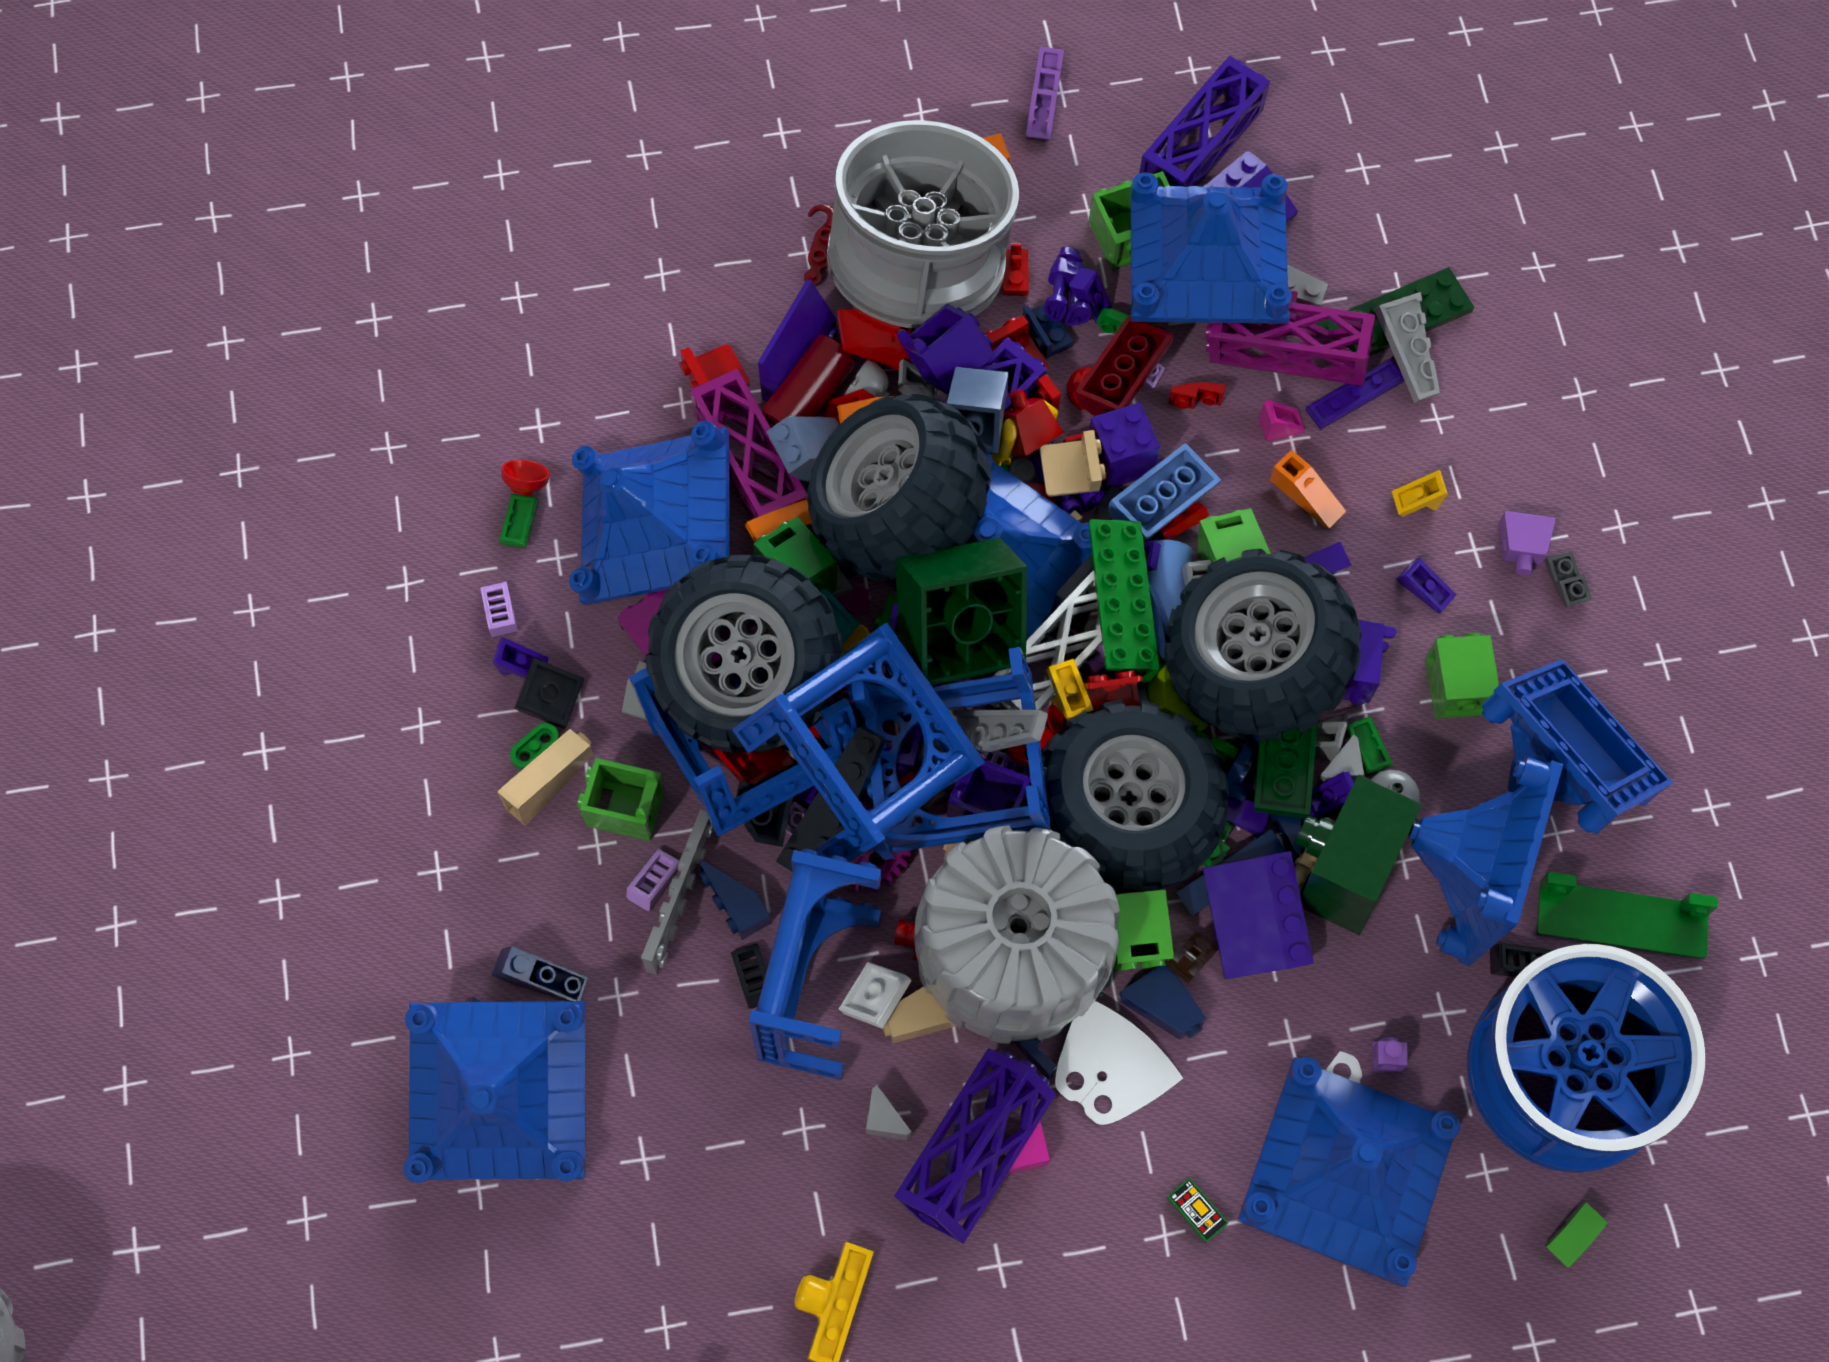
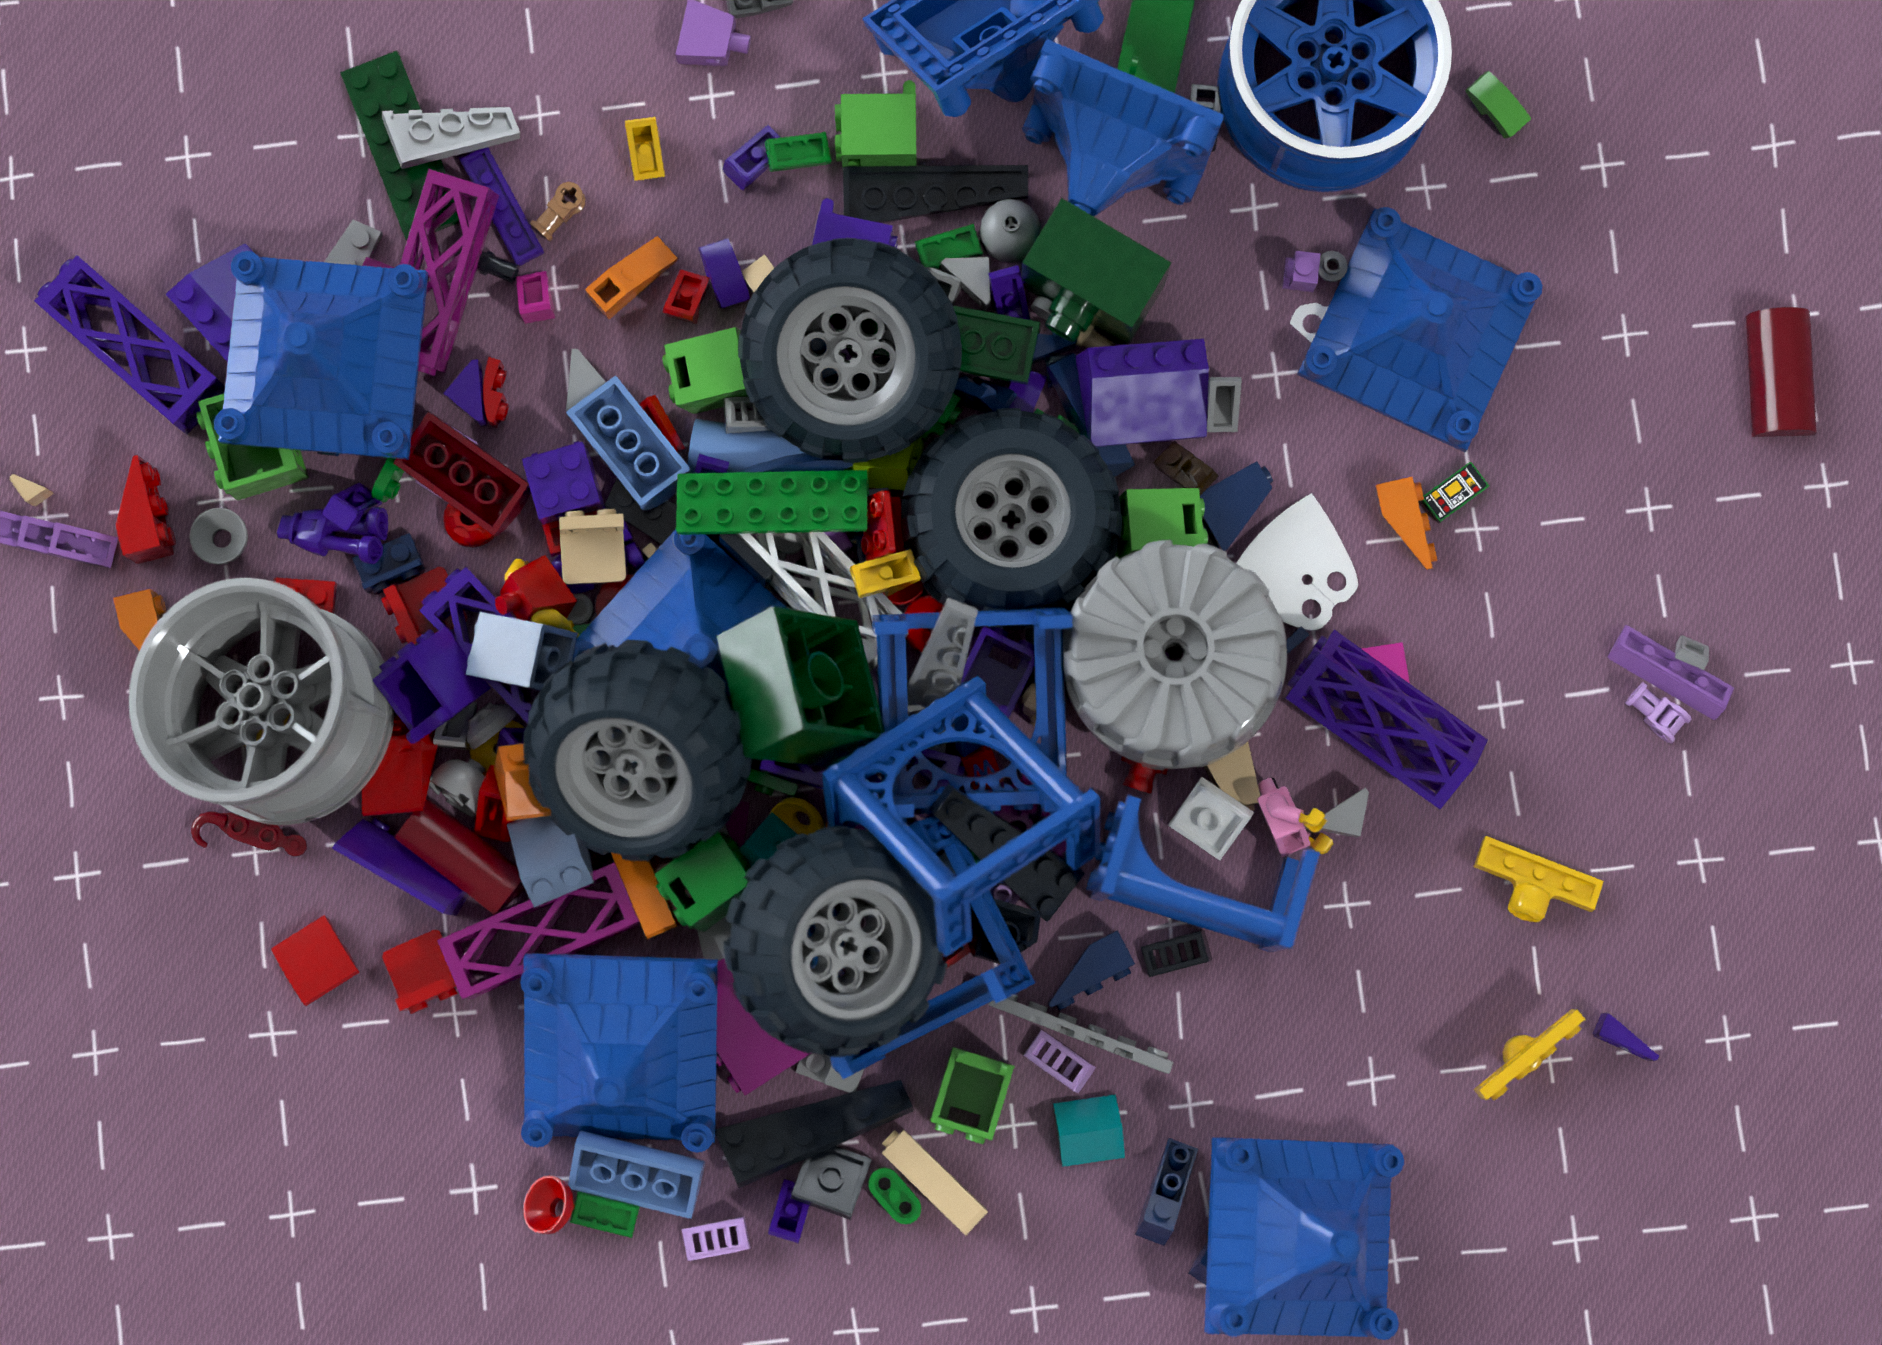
camera: 90 degrees left, 15 degrees up
red plate [1035,374,1061,412] -> none
none -> tan slope [10,474,53,507]
none -> red slope [115,455,176,564]
none -> light grey piece [190,508,248,565]
none -> red slope [271,915,360,1006]
none -> dark purple slope [443,359,487,427]
none -> black pin [455,248,520,284]
none -> medium nougat connector [529,182,586,242]
none -> light grey slope [566,349,606,411]
none -> medium blue brick [568,1130,705,1219]
none -> red slope [663,269,710,324]
none -> black wing [715,1080,914,1188]
none -> green plate [765,132,832,172]
none -> black wing [843,165,1028,223]
none -> teal slope [1053,1094,1125,1167]
none -> light grey slope [1207,377,1242,432]
none -> bright pink torso [1257,778,1333,857]
none -> light grey plate [1318,251,1348,282]
none -> orange slope [1376,476,1438,569]
none -> yellow plate [1473,1009,1585,1101]

